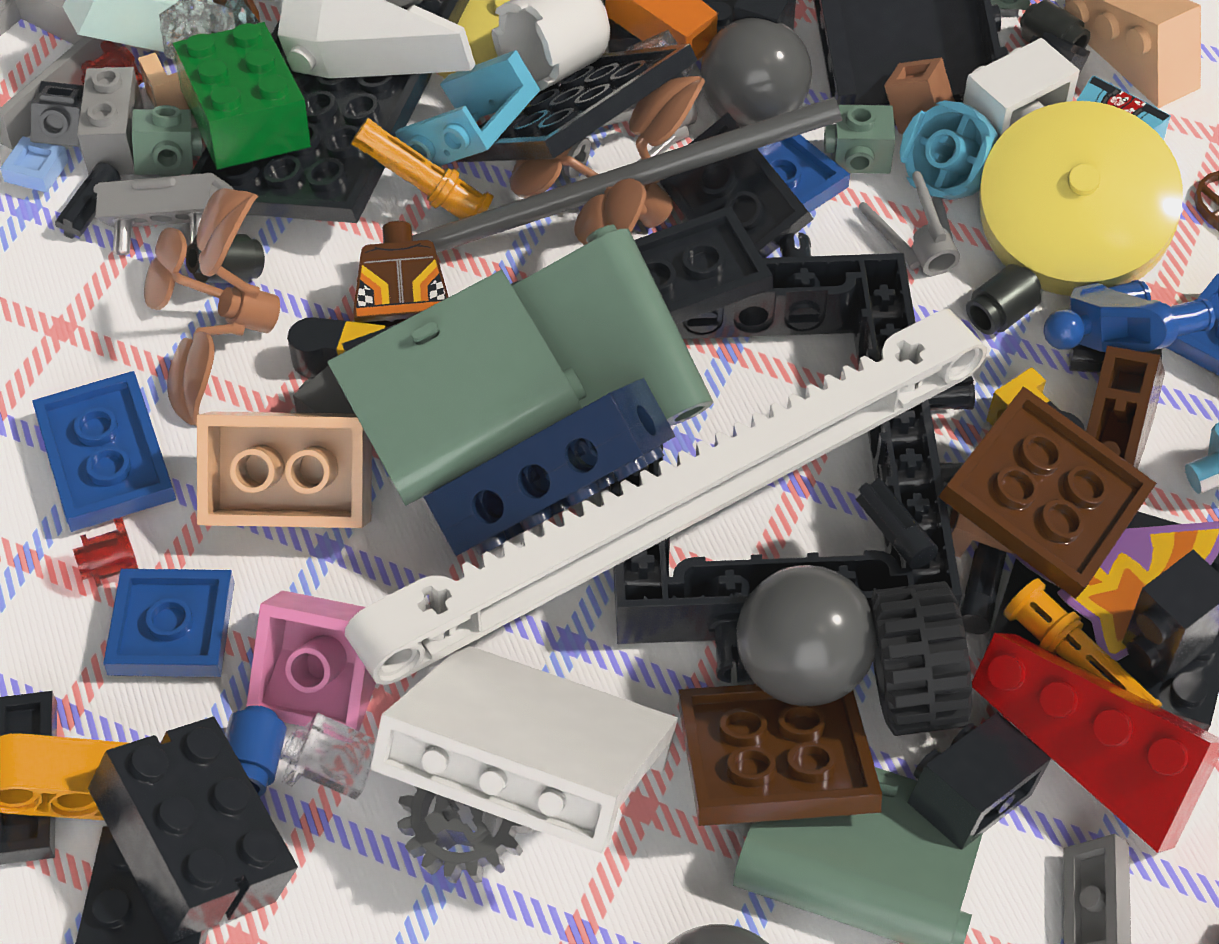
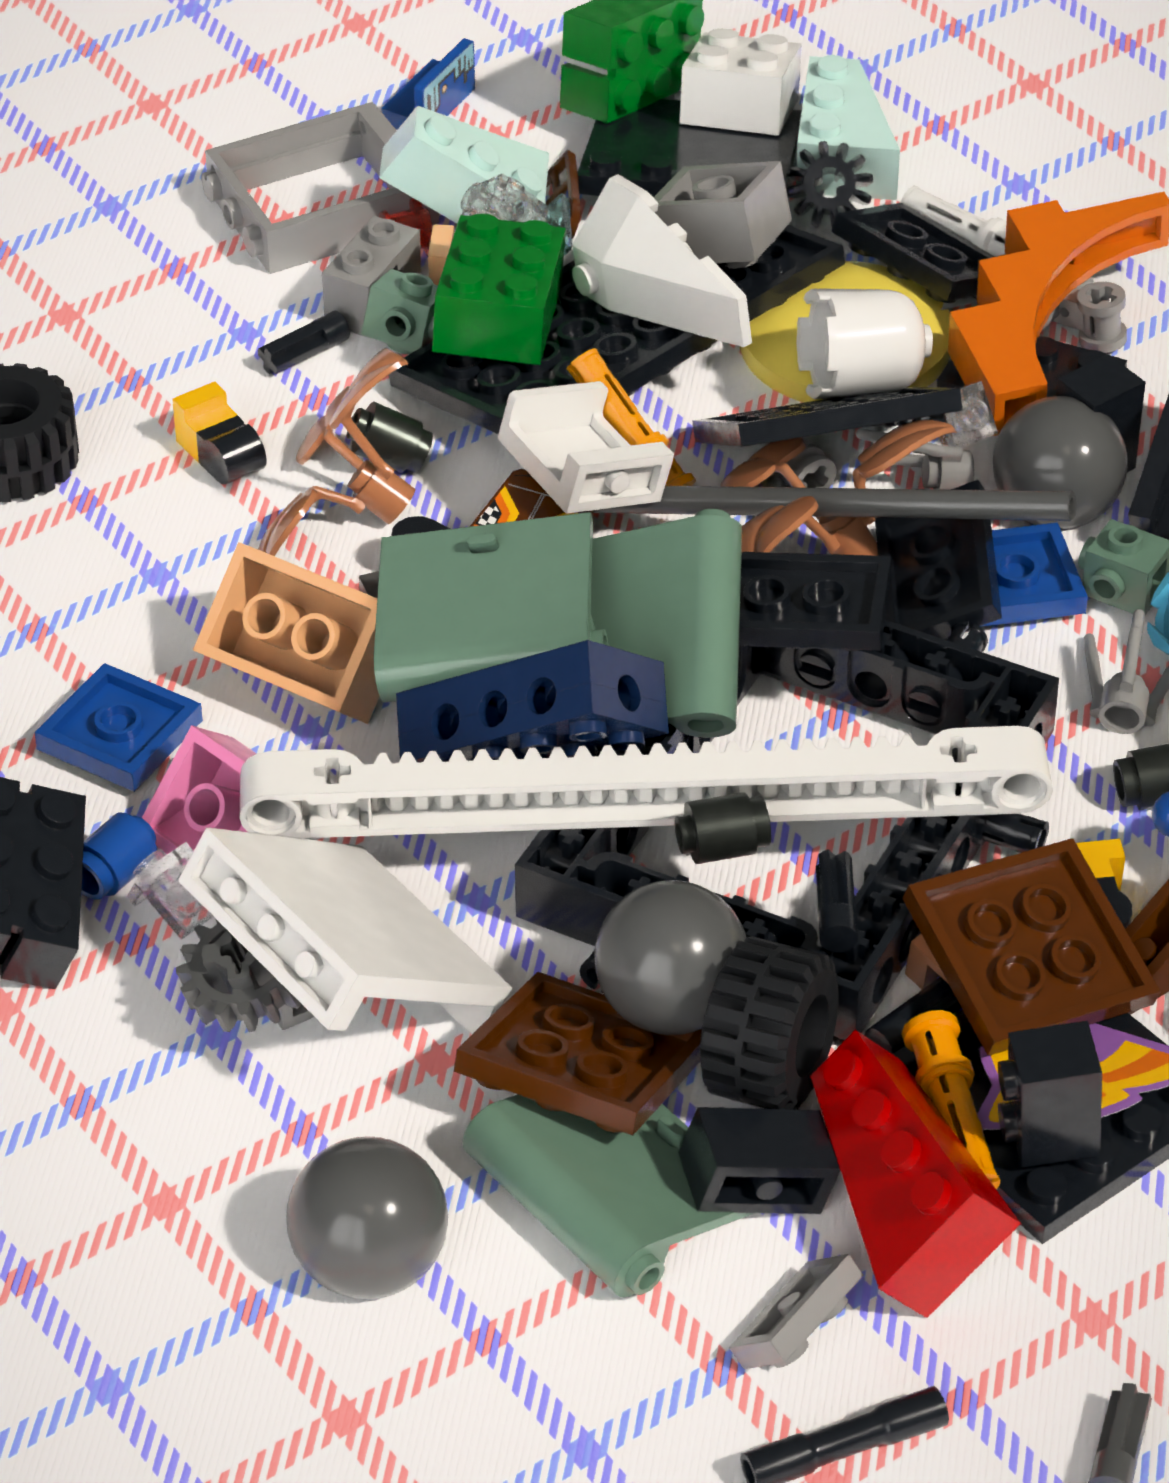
camera: 30 degrees right, 10 degrees down
light blue plate [0,136,69,193] -> none
window [30,81,84,147] -> none
blue plate [32,371,176,532] -> none
clear red brick [72,517,138,587] -> none
light grey piece [93,173,233,256] -> none
medium azure panel [395,50,540,166] -> none
none -> leg [172,381,267,485]
none -> white panel [497,381,674,514]
none -> pearl dark grey brick [675,792,771,864]

